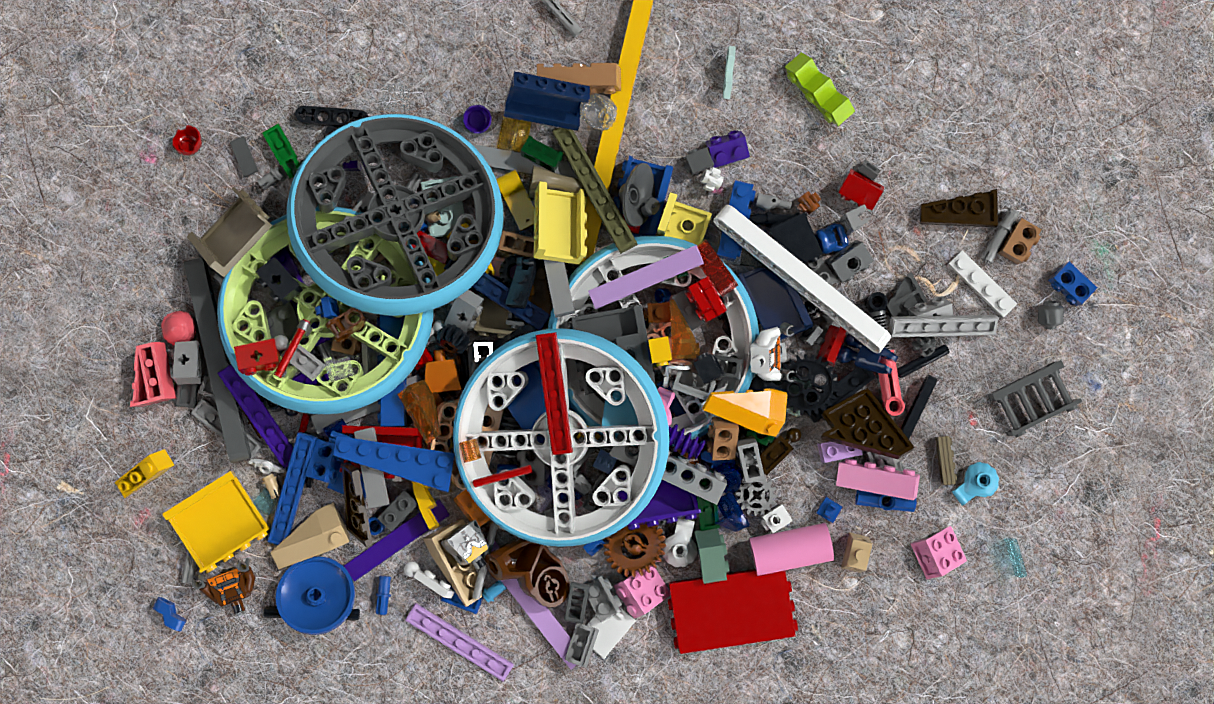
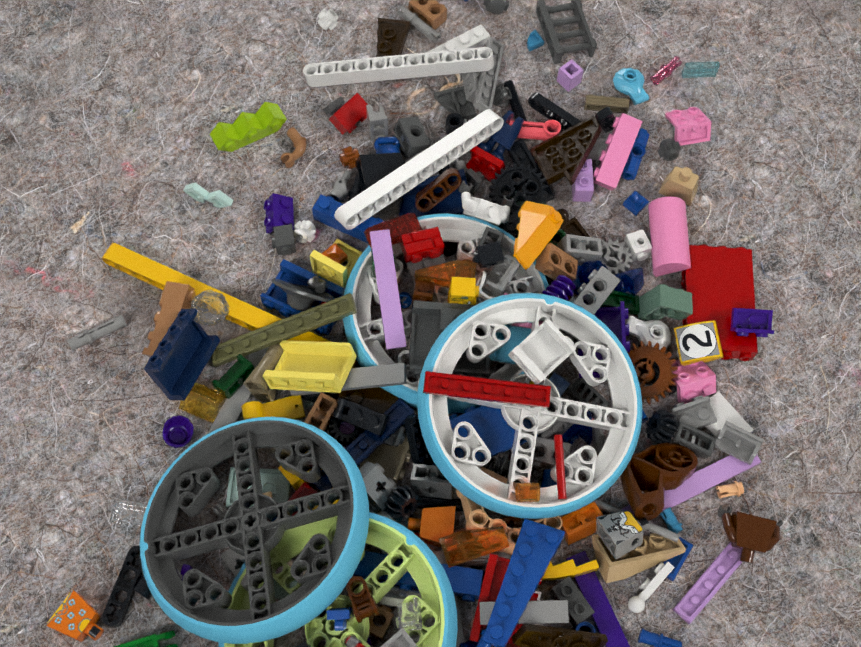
camera: 85 degrees left, 20 degrees down
none -> orange torso [46,589,104,642]
none -> medium nougat piece [281,127,307,168]
none -> white beam [303,47,494,87]
none -> white gear [318,8,338,31]
none -> orange tile [321,243,348,264]
none -> reddish brown beam [415,168,461,212]
none -> white panel [508,318,576,385]
none -> dark azure tile [527,29,544,52]
none -> lavender brick [557,59,584,92]
none -> black beam [595,107,615,133]
none -> black gear [645,409,679,444]
none -> clear pink pin [650,56,682,85]
none -> dark grey gear [657,138,681,161]
none -> slope [674,320,723,366]
none -> light nougat pin [716,481,744,499]
none -> reddish brown torso [717,505,783,564]
none -> dark purple bracket [730,308,775,337]

